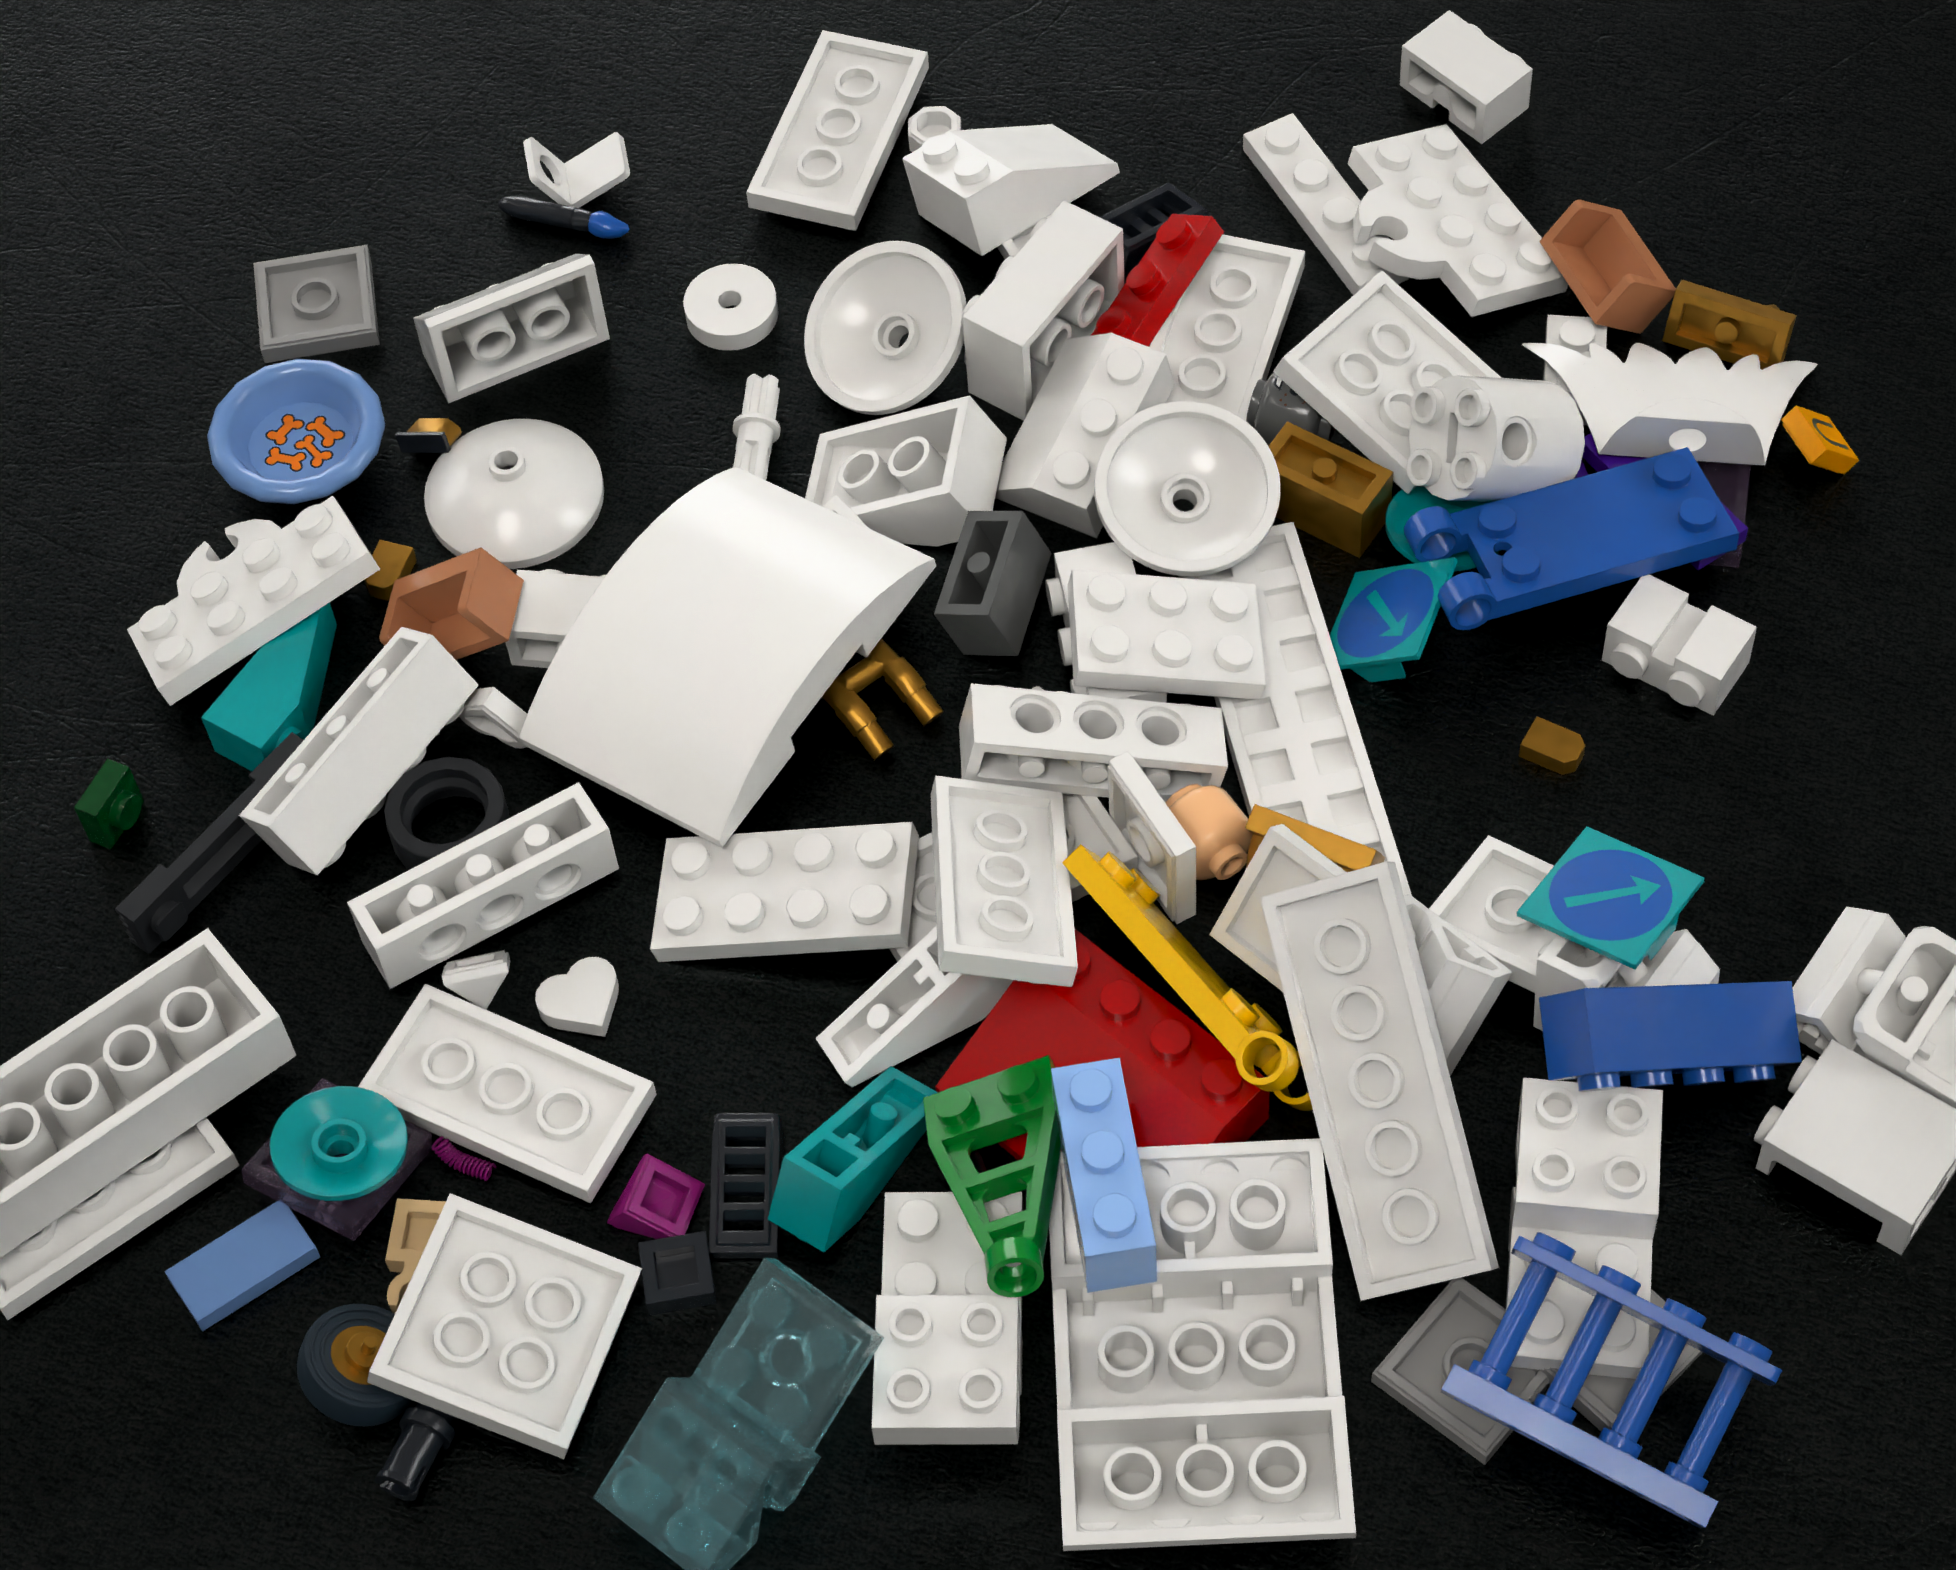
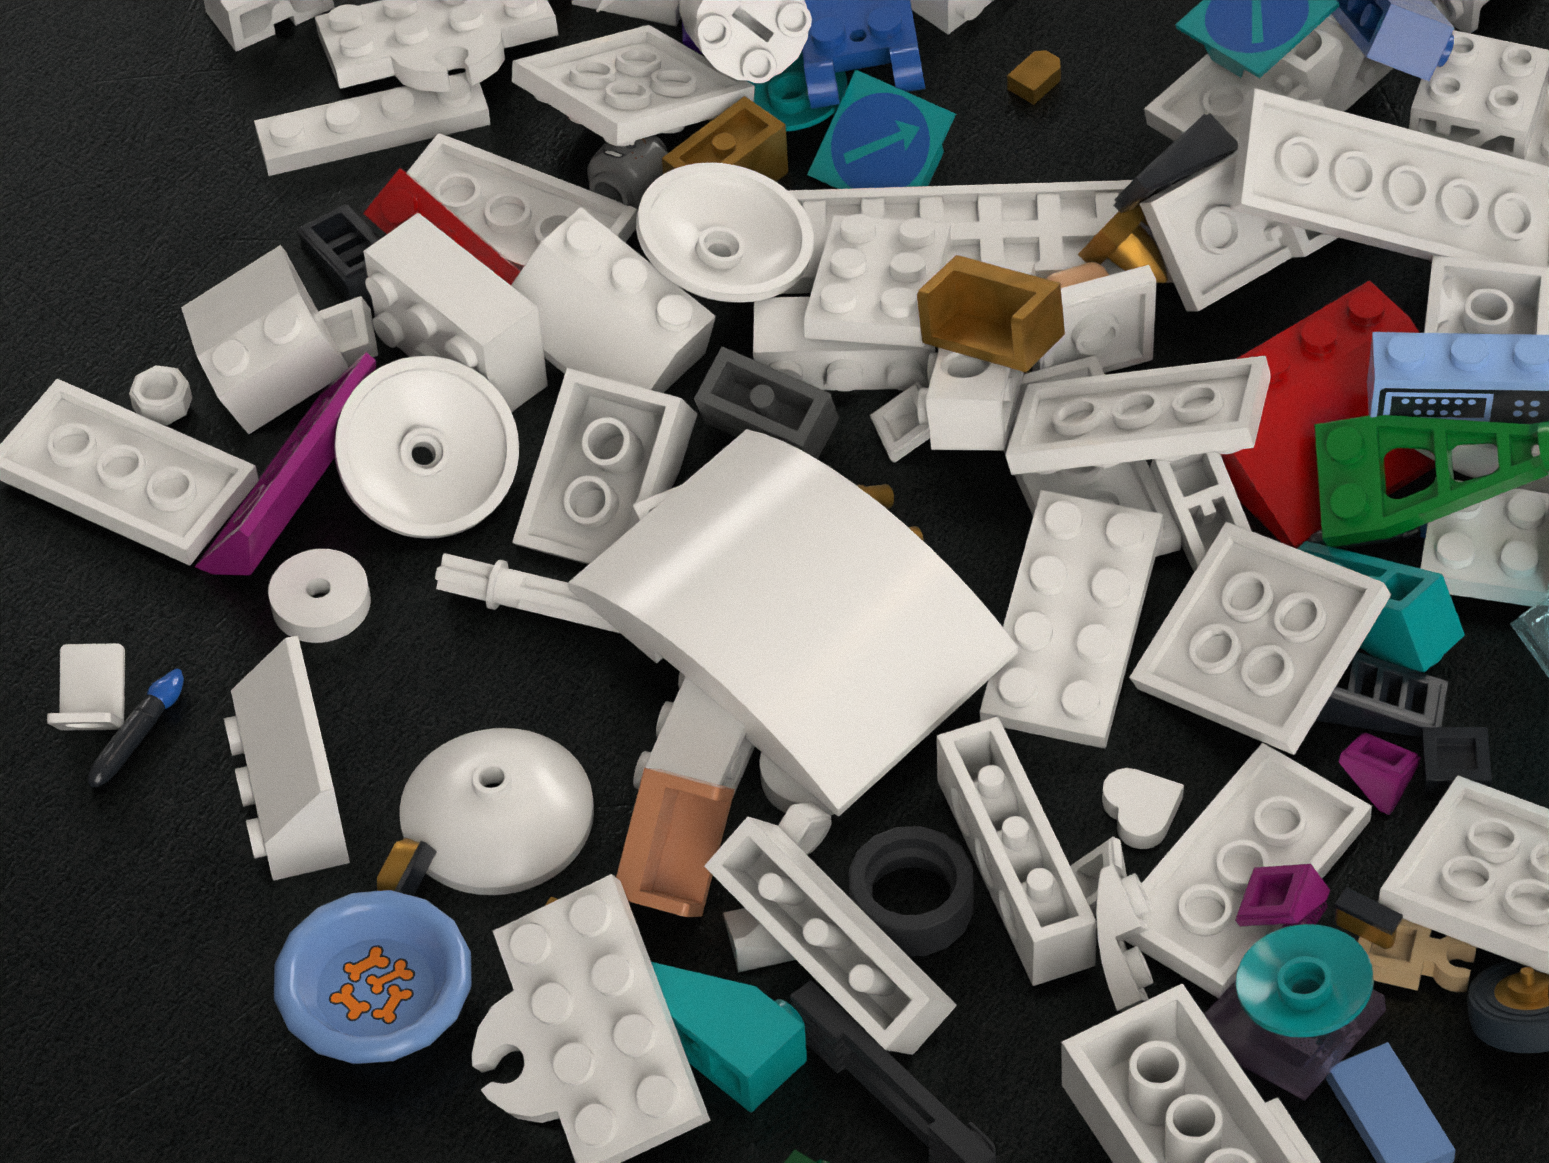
camera: 80 degrees left, 5 degrees down
light grey tile [254,245,380,363] -> none
yellow hinge [1062,844,1313,1111] -> none
none -> magenta slope [195,352,376,575]
none -> pearl gold panel [917,255,1065,372]
none -> white slope [1096,864,1153,1012]
none -> black slope [1113,113,1238,214]
none -> white plate [1129,522,1391,755]
none -> magenta slope [1235,864,1330,927]
none -> black piece [1335,887,1403,949]

